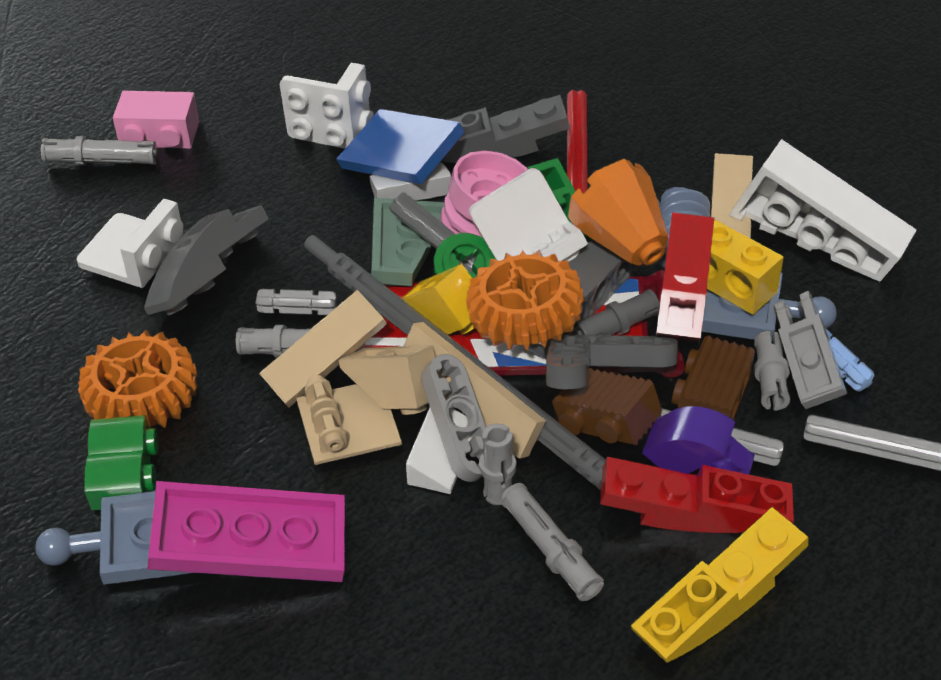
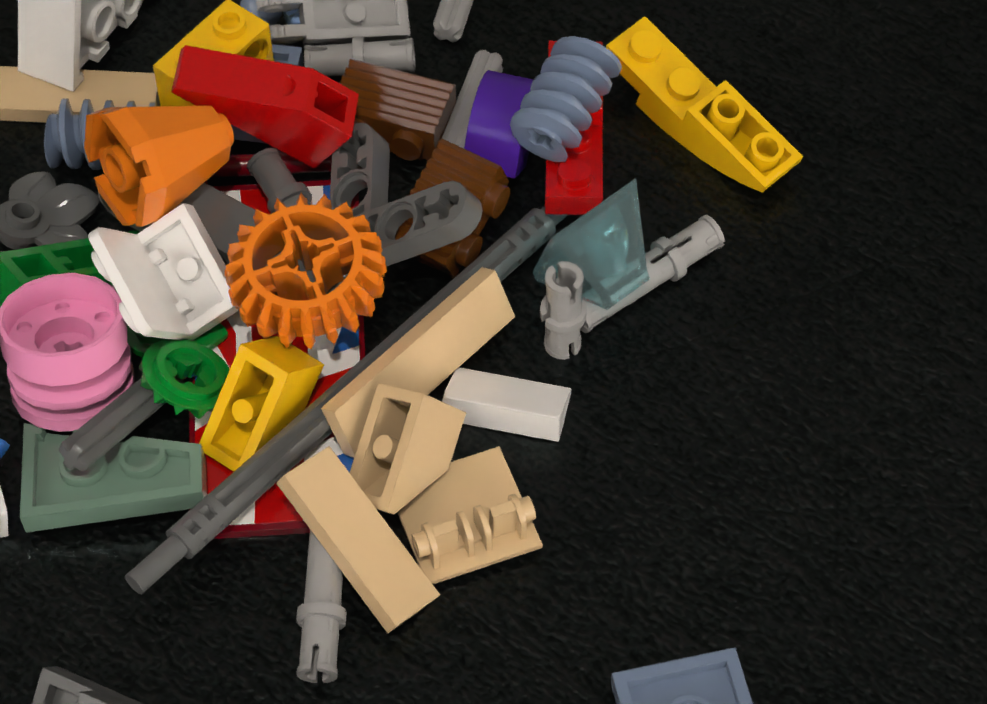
camera: 95 degrees left, 10 degrees up
dark pink plate [147,481,345,582] -> none
light grey axle [256,289,337,315] -> none
light grey beam [421,354,486,482] -> none
none -> sand blue piece [510,36,622,162]
none -> clear light blue slope [533,178,650,310]

